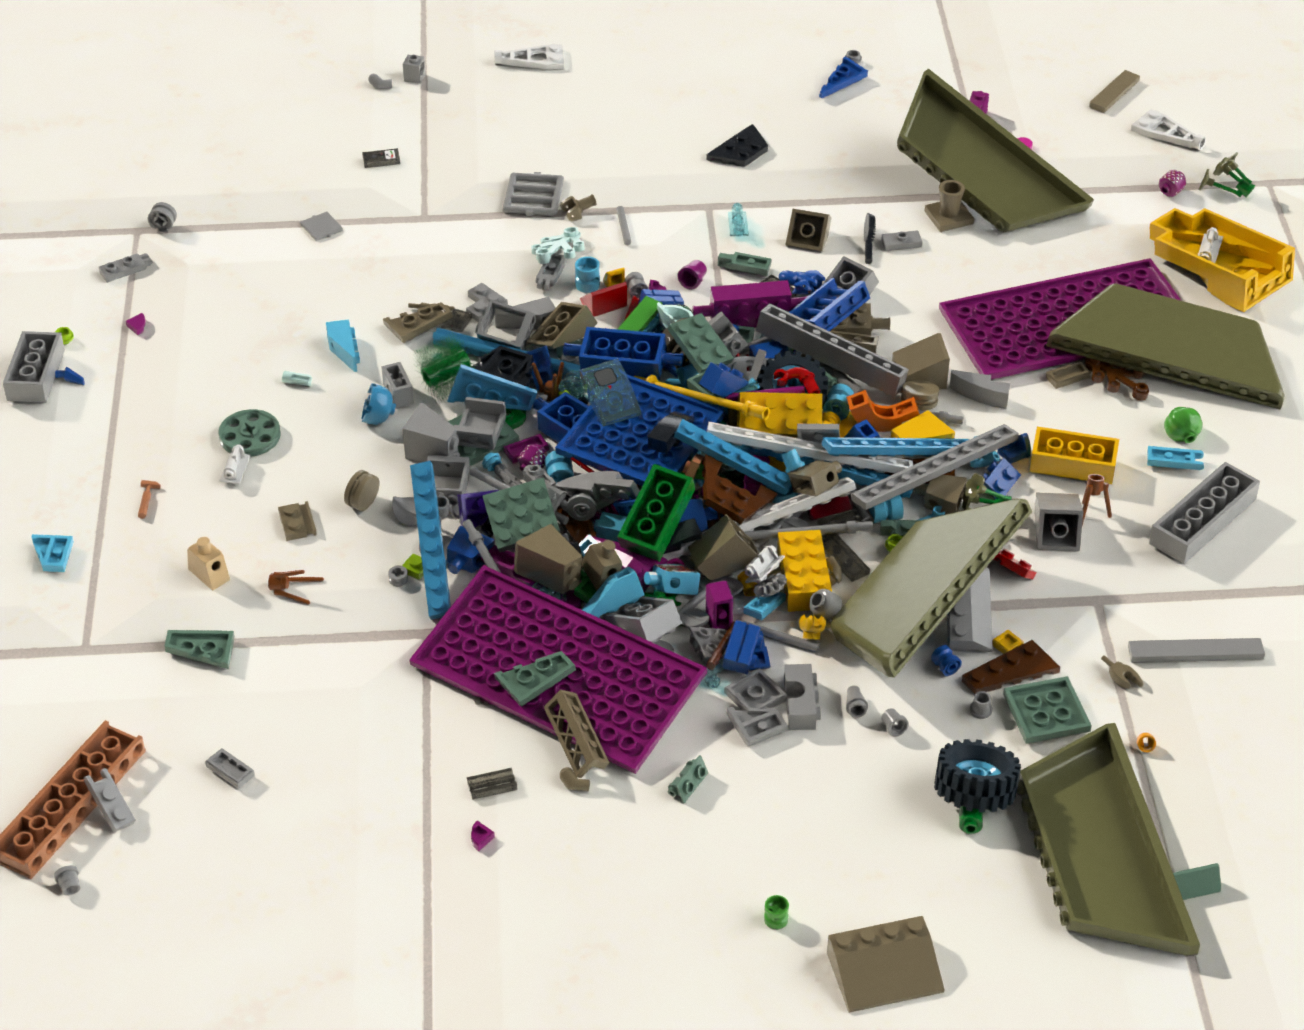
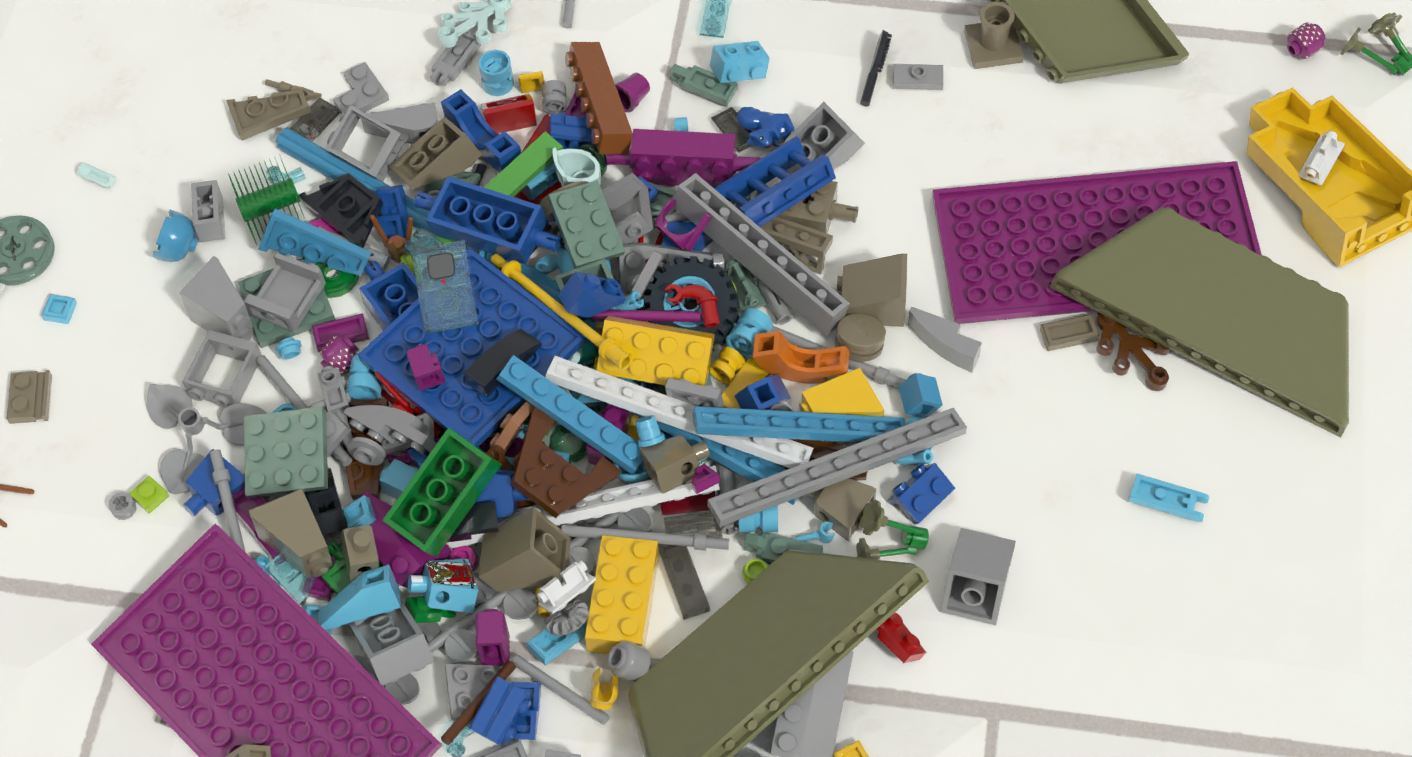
camera: 15 degrees right, 15 degrees up
medium azure slope [326,319,360,372] -> none
dark tan head [344,470,380,511] -> none
dark azure plate [410,461,451,620] -> none
dark purple wing [457,490,499,528] -> none
light grey axle [494,463,523,487] -> none
sand green wing [494,651,576,707] -> none
dark tan slope [785,208,832,252] -> none
dark tan arm [826,555,842,586] -> none
blue tile [997,433,1031,464] -> none
yellow brick [1029,426,1120,485] -> none
dark orange plant [1082,474,1112,526] -> none
light grey brick [1149,462,1260,564] -> none
bright green plant [1164,407,1203,443] -> none
none -> medium azure tile [41,294,77,324]
none -> magenta brick [406,344,446,391]
none -> blue arch [441,89,521,173]
none -> dark orange brick [565,42,633,154]
none -> magenta helmet [654,198,711,252]
none -> magenta tile [691,463,720,494]
none -> medium azure brick [709,41,770,83]
none -> dark azure brick [898,373,943,418]

